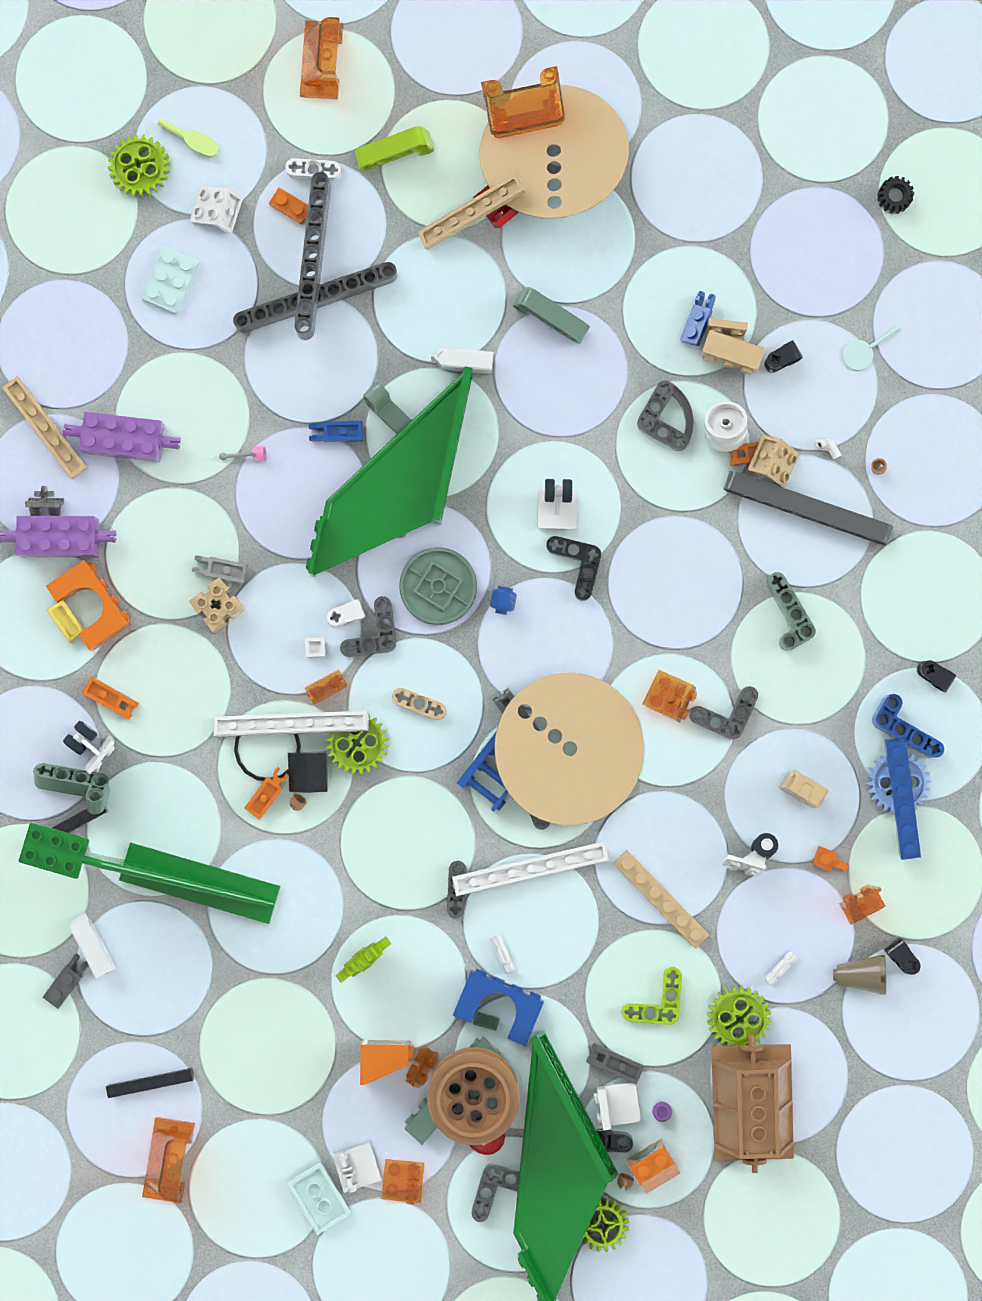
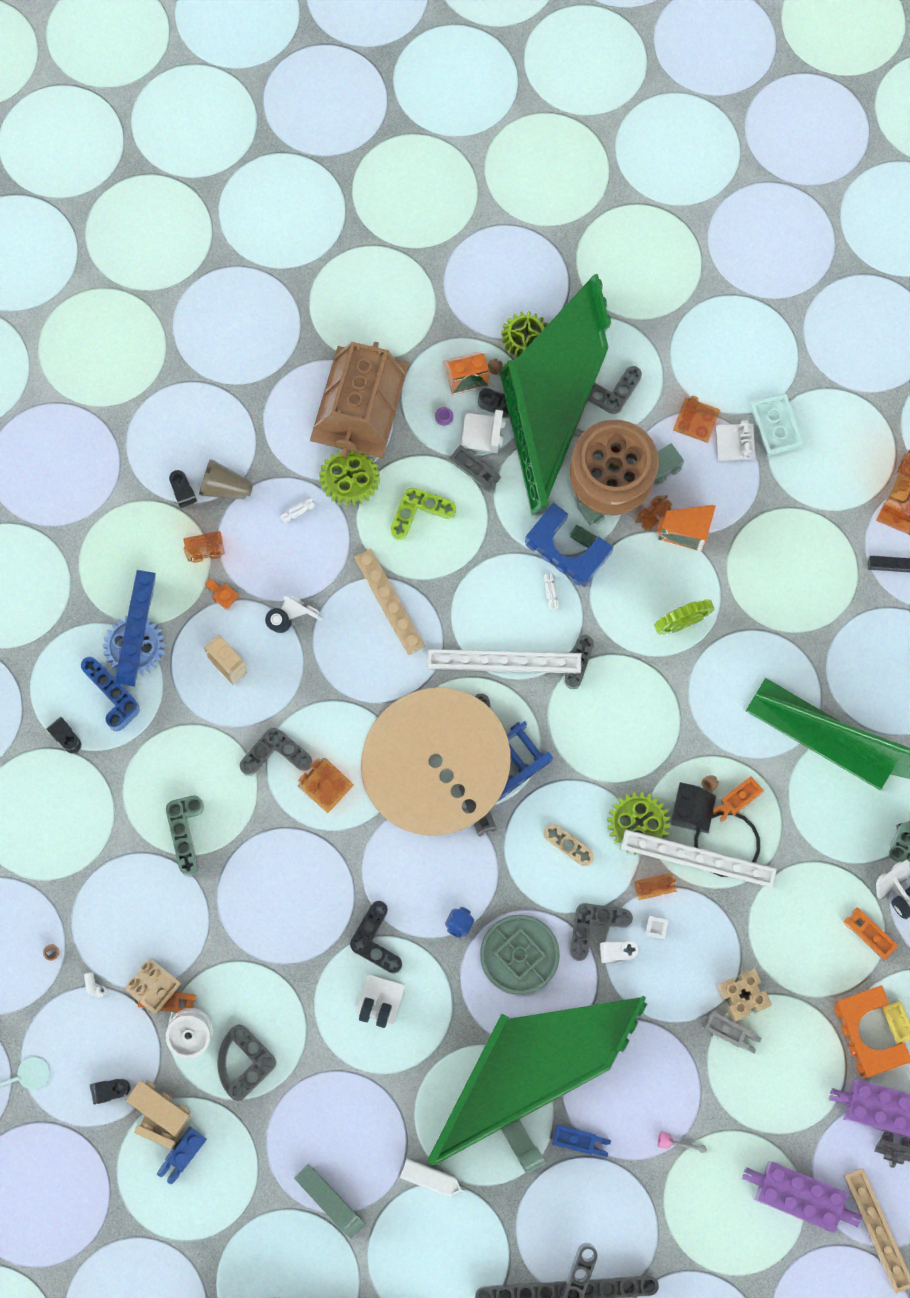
camera: 170 degrees left, 10 degrees down
dark grey beam [723,471,893,545] -> none

